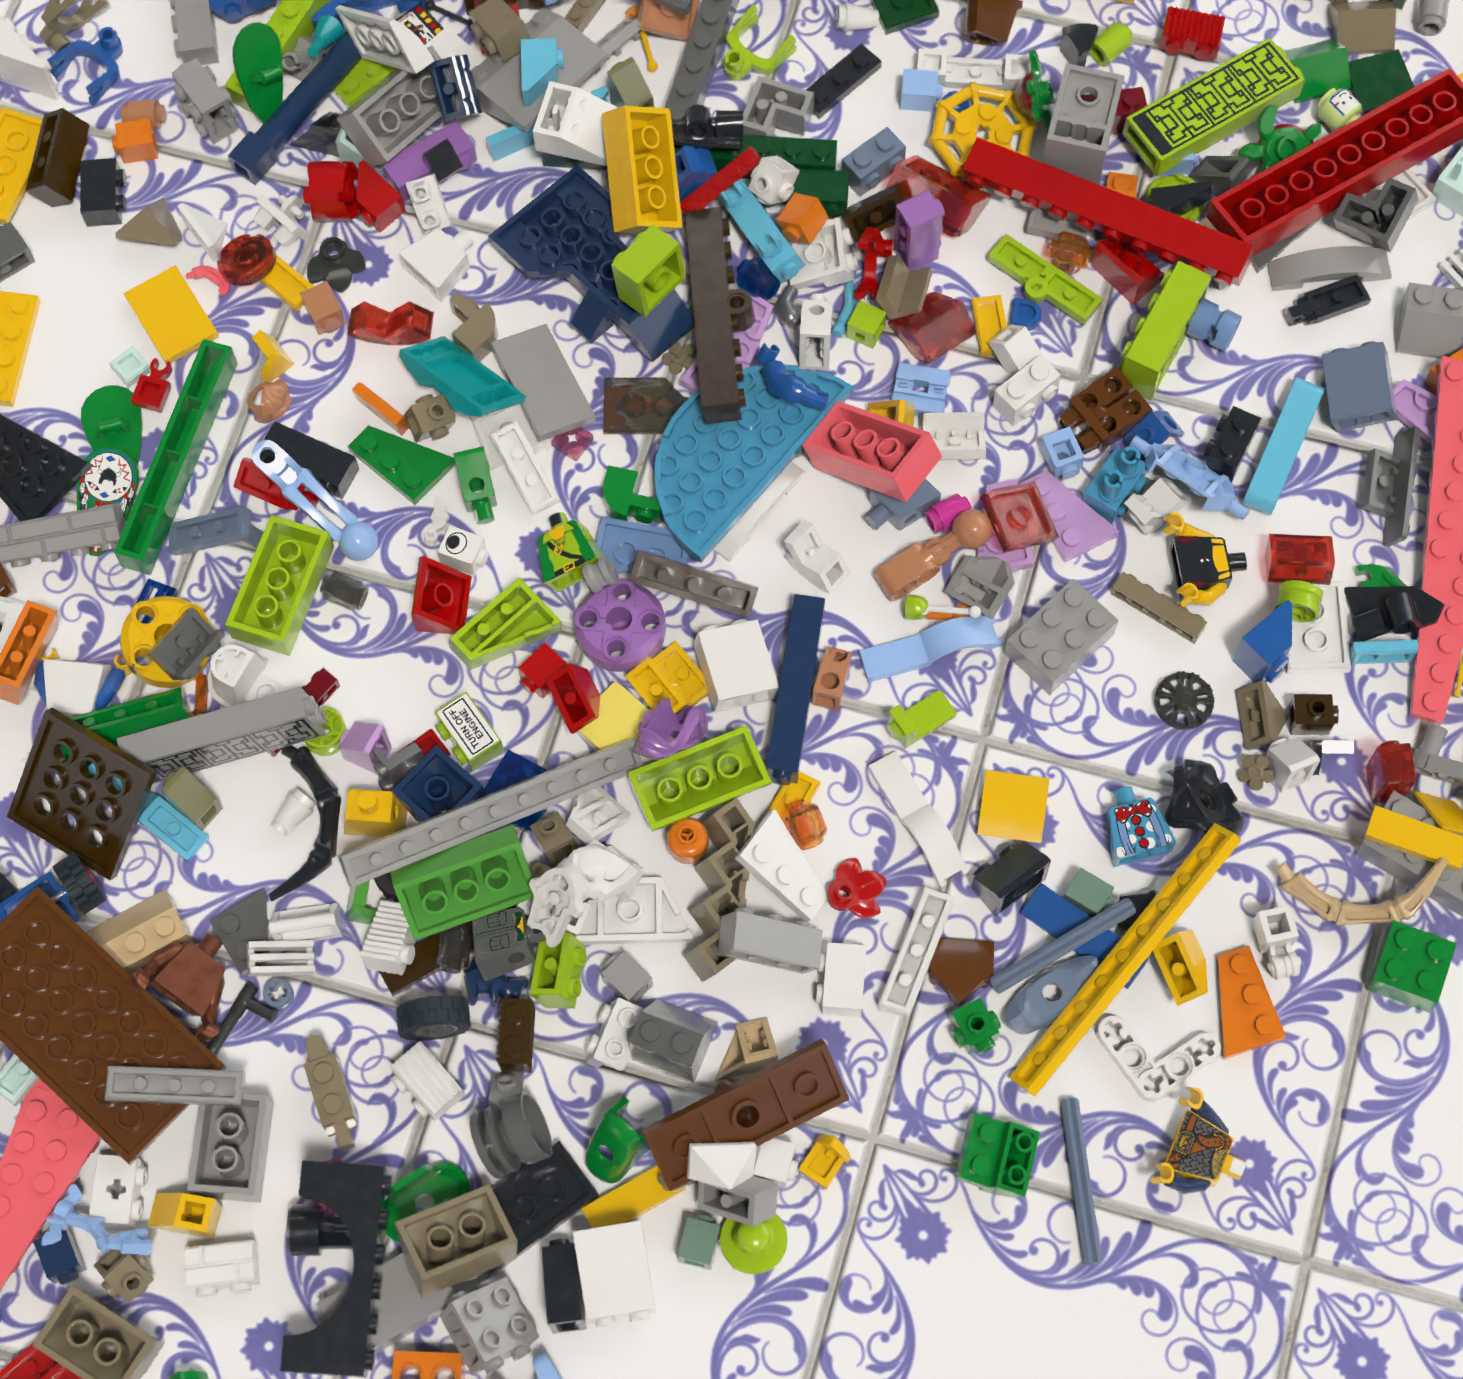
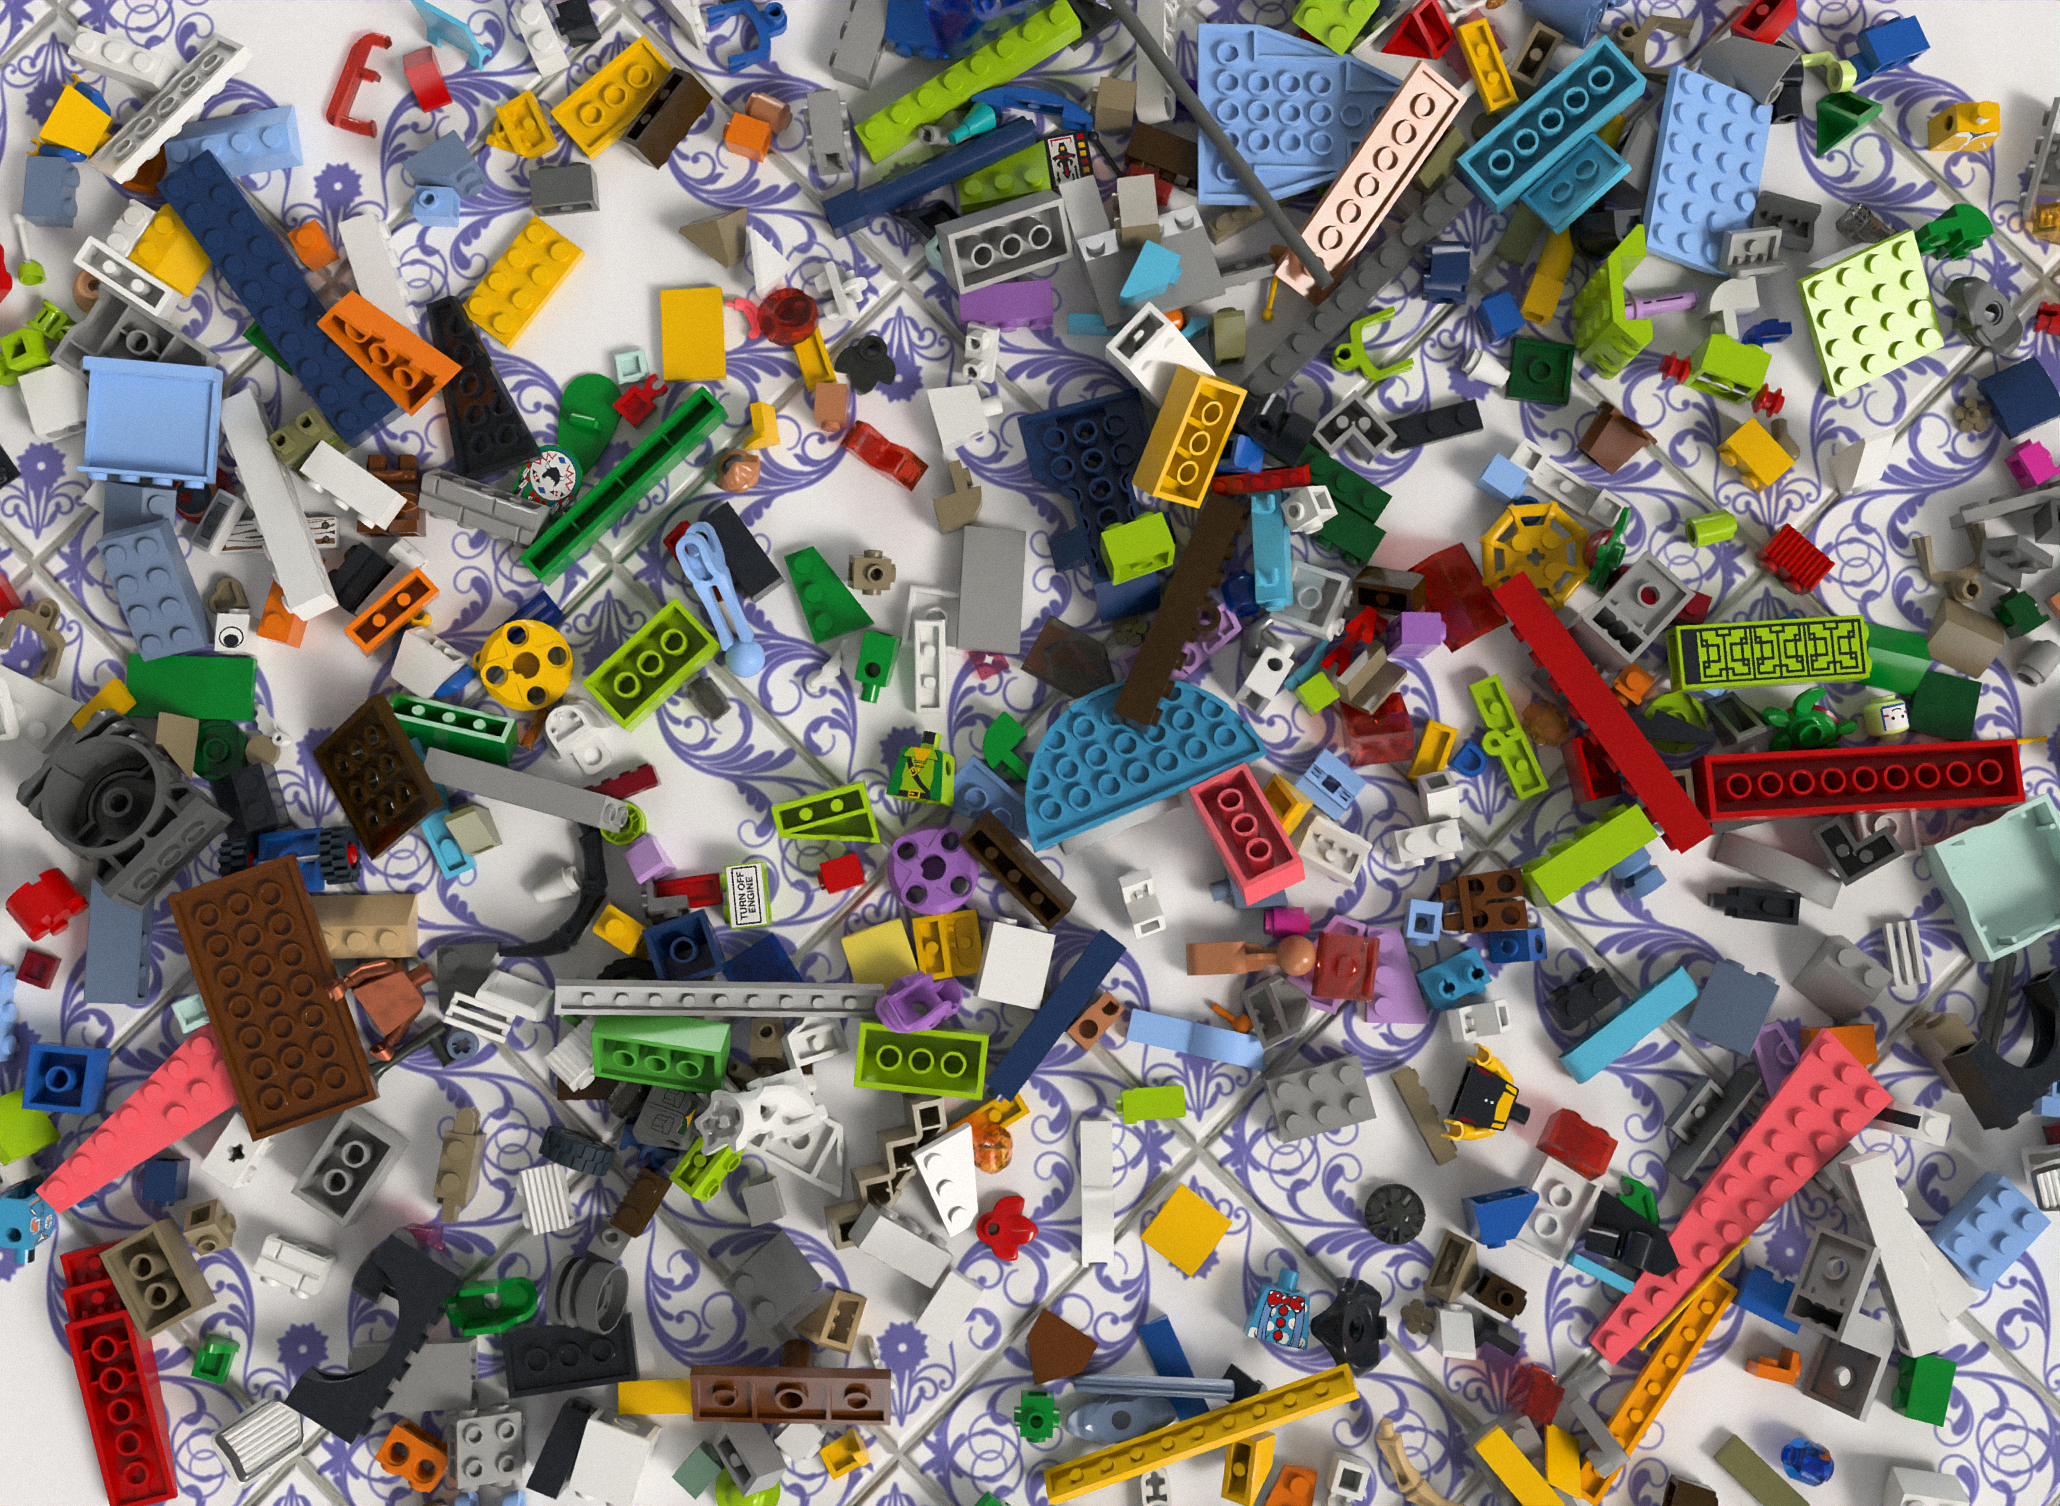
camera: 25 degrees right, 15 degrees up
light blue piece [41,1184,153,1255] -> none
black brick [80,158,127,227] -> none
light grey tile [105,1066,245,1106] -> none
dark grey bracket [147,608,225,680] -> none
yellow slope [148,1193,222,1239] -> none
sand blue piece [168,506,264,556] -> none
green shield [232,22,283,124] -> none
red brick [303,161,359,221] -> none
white slope [335,5,434,74] -> none
orange tile [352,382,409,436] -> none
red slope [356,160,406,233] -> none
dark tan slope [395,1184,518,1298] -> none
teal slope [399,336,526,417] -> none
red slope [411,556,472,634] -> none
black slope [422,138,463,183] -> none
dark blue brick [429,54,482,122] -> none
white brick [438,526,489,576] -> none
red slope [545,663,600,734] -> none
light grey wheel [582,555,619,594] -> none
white bracket [585,997,644,1071] -> none
green piece [585,1097,656,1184] -> none
orange head [667,818,709,864] -> none
white slope [687,1142,756,1190] -> none
blue arm [757,343,829,412] -> none
orange brick [776,193,829,245] -> none
sand blue brick [841,127,906,197] -> none
white slope [878,887,956,1017] -> none
hinge [905,595,981,620] -> none
black slope [971,841,1051,917] -> none
black tile [1060,23,1098,67] -> none
sand green brick [1063,867,1115,918] -> none
light blue plate [1130,435,1250,521] -> none
lime wheel [1275,580,1324,622] -> none

